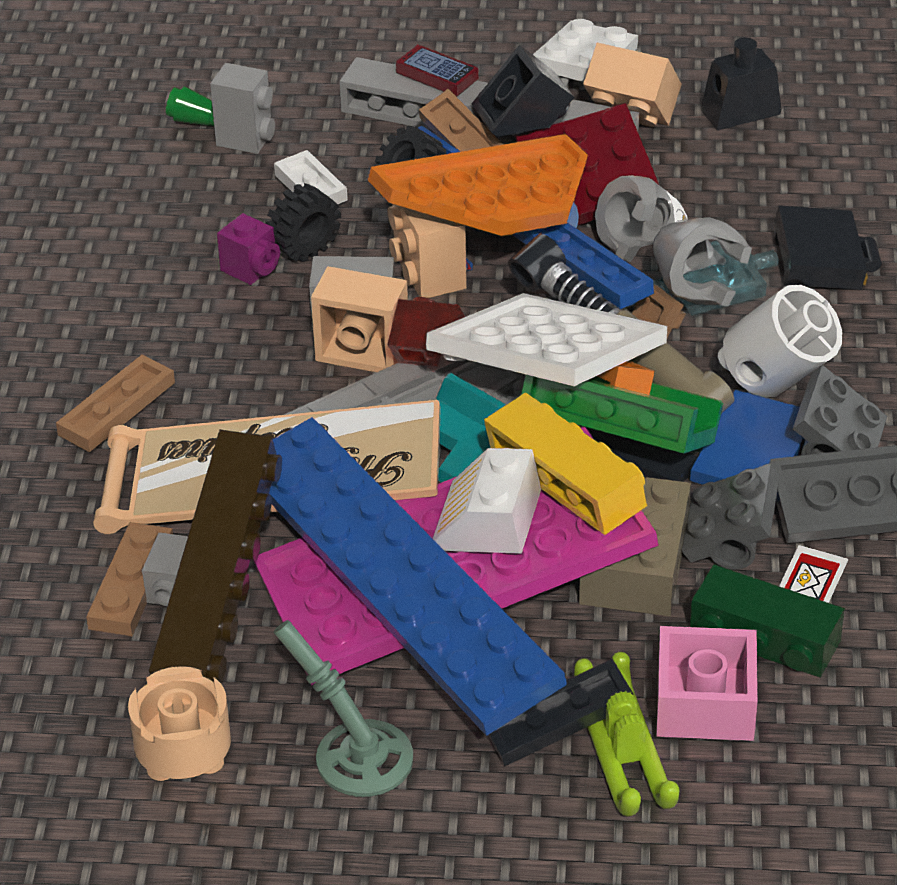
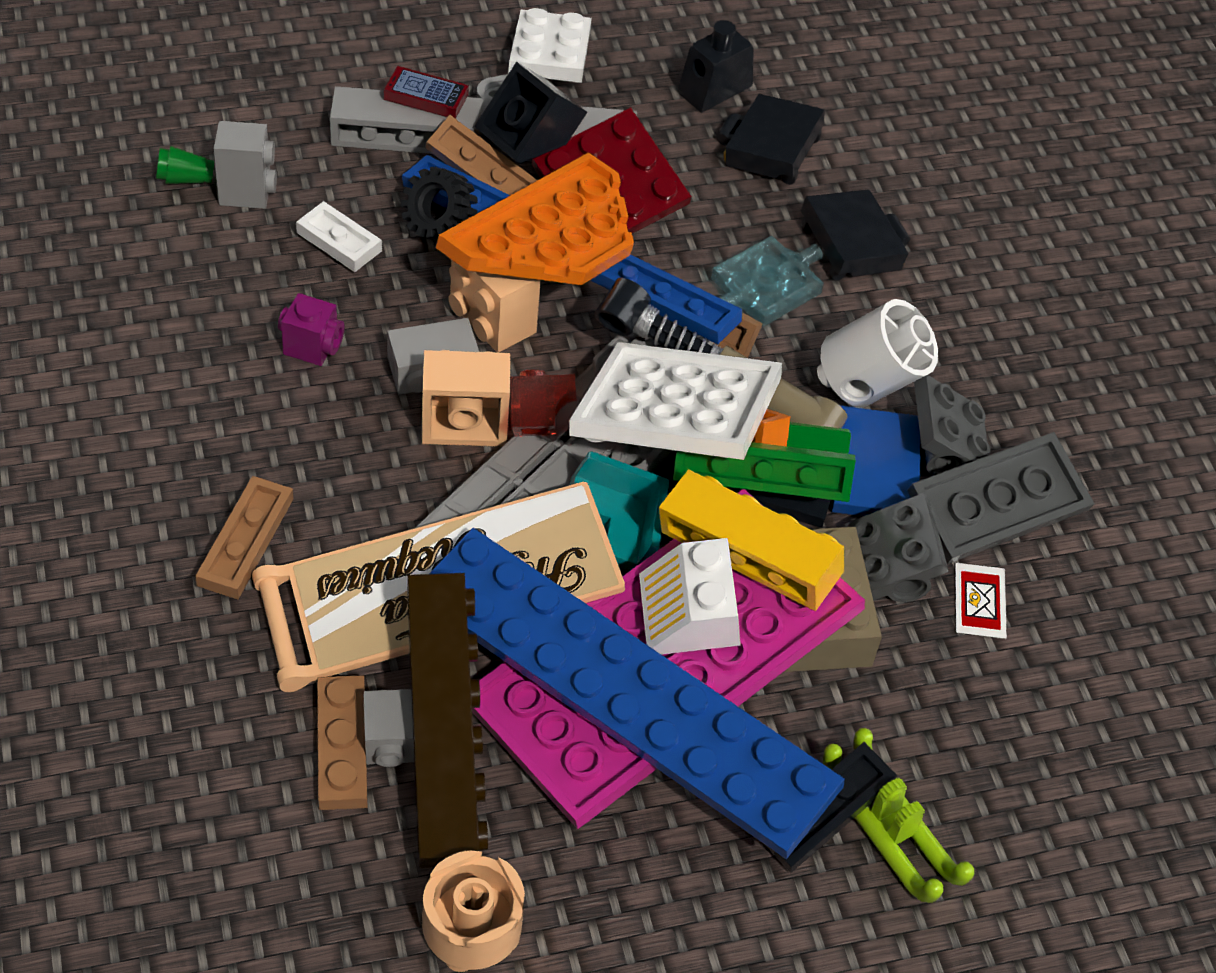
camera: 25 degrees left, 10 degrees up
black tyre [266,183,341,262] -> none
sand green dish [274,620,413,797] -> none
light nougat brick [583,42,682,127] -> none
light grey piece [595,175,688,262] -> none
light grey piece [653,217,752,307] -> none
bright pink brick [656,626,757,741] -> none
dark green brick [690,565,845,678] -> none
none -> black piece [716,94,825,185]

